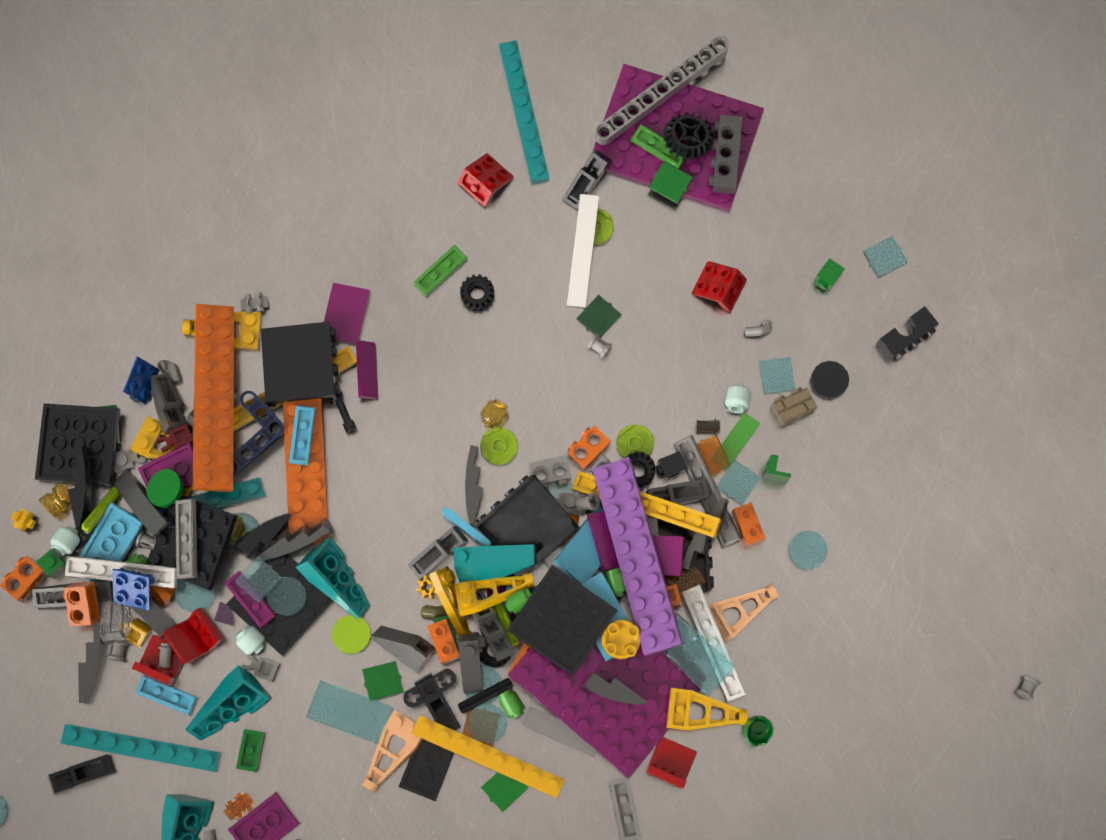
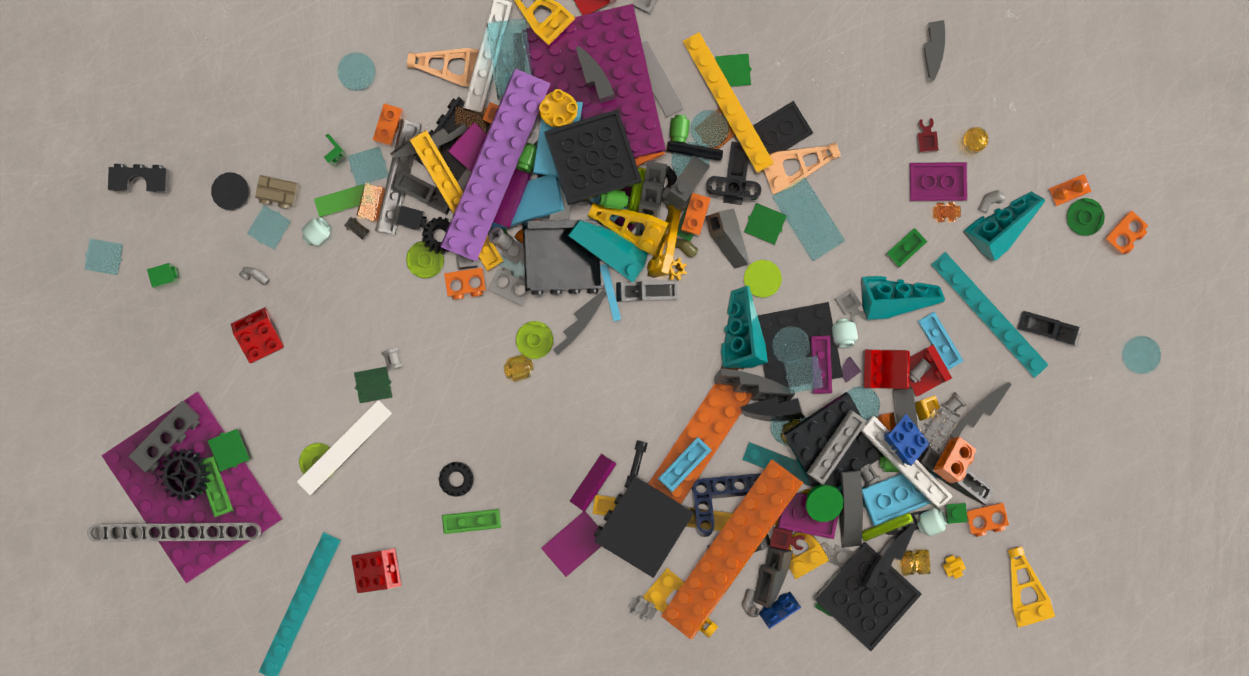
camera: 140 degrees left, 10 degrees up
black slope [563,150,612,210] -> none

